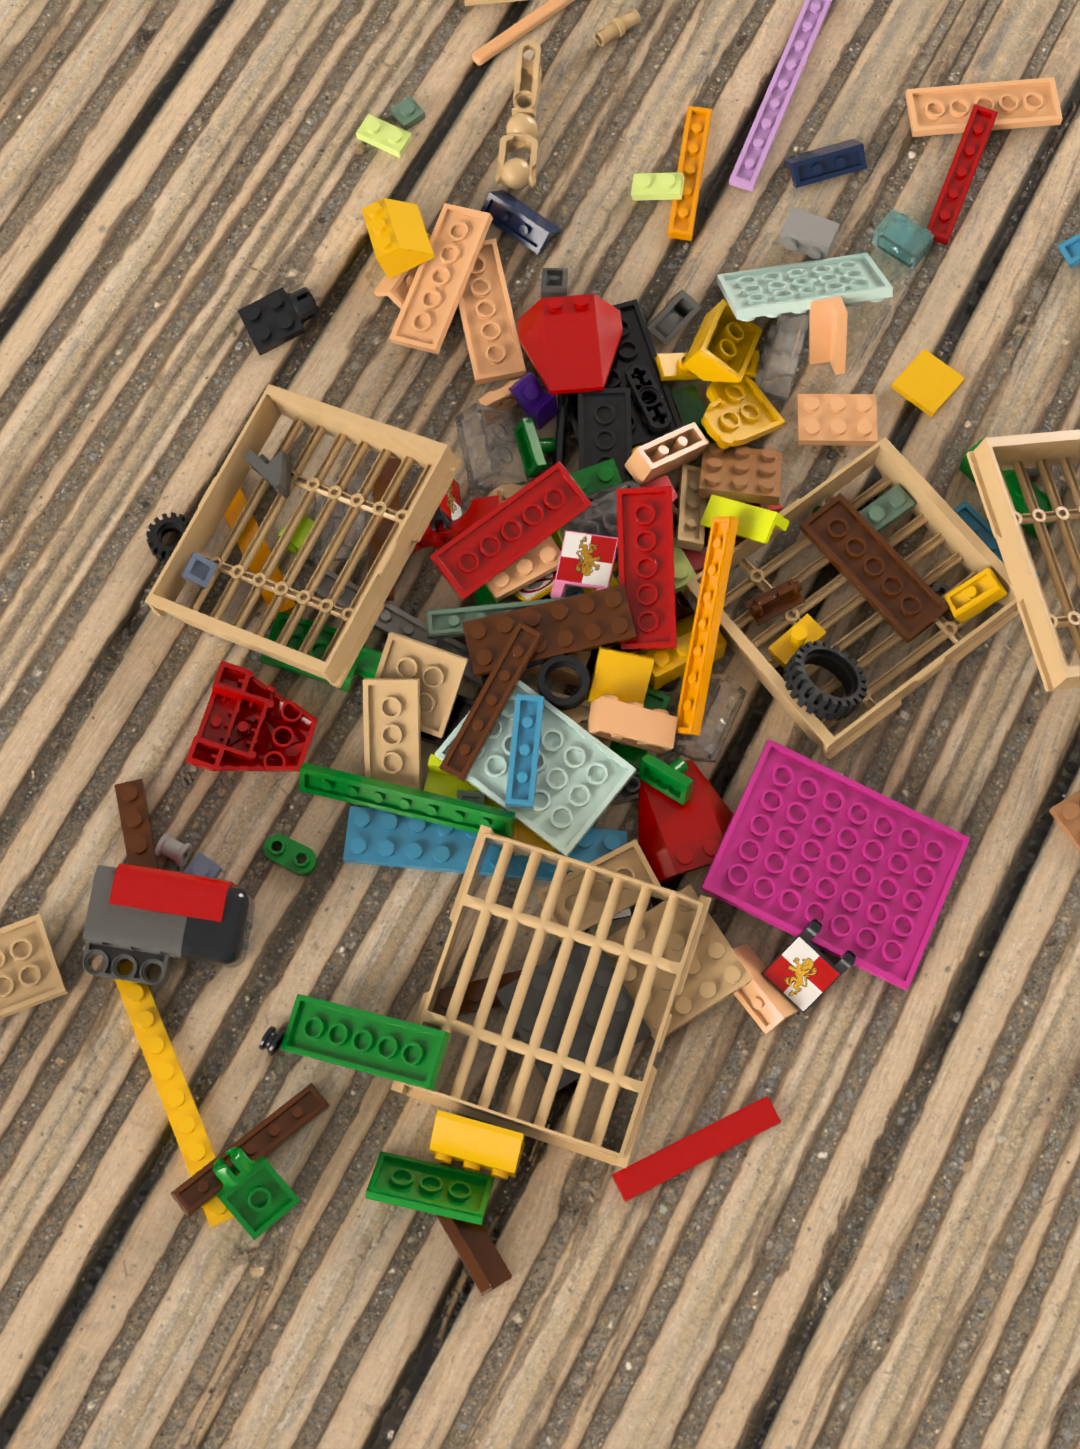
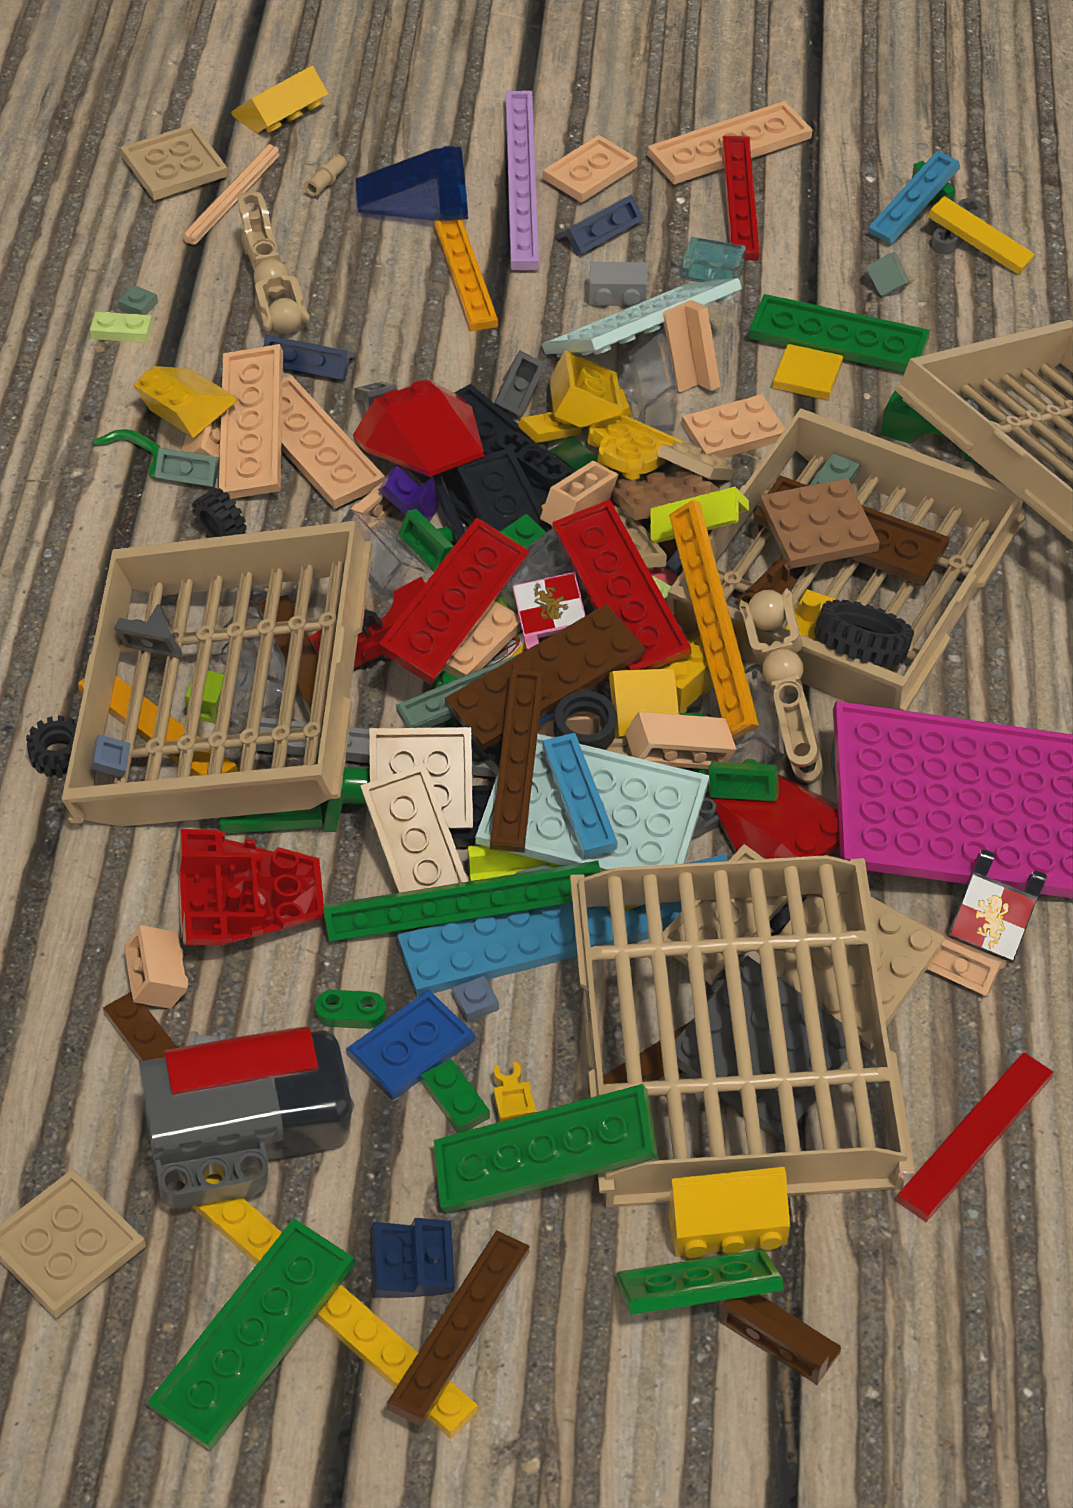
camera: 25 degrees left, 20 degrees down
green plate [213,1147,300,1240] -> none
black plate [238,287,320,356] -> none
black bush [259,1026,285,1056] -> none
yellowish green plate [631,172,685,201] -> none
yellow slope [943,567,1007,623] -> none
none -> green animal [92,429,161,479]
none -> light nougat brick [124,925,188,1009]
none -> green plate [147,1218,356,1451]
none -> sand green plate [155,448,220,487]
none -> black tyre [192,487,247,538]
none -> blue tile [346,990,475,1101]
none -> clear blue wedge [355,146,468,221]
none -> dark blue slope [370,1218,455,1298]
none -> green plate [421,1059,490,1133]
none -> sand blue plate [452,976,499,1022]
none -> yellow plate [493,1061,537,1122]
none -> light nougat plate [543,135,638,203]
none -> tan plate [657,442,735,480]
none -> tan piece [739,588,824,783]
none -> green plate [748,294,930,373]
none -> medium nougat plate [760,478,880,569]
none -> sand green panel [866,252,910,296]

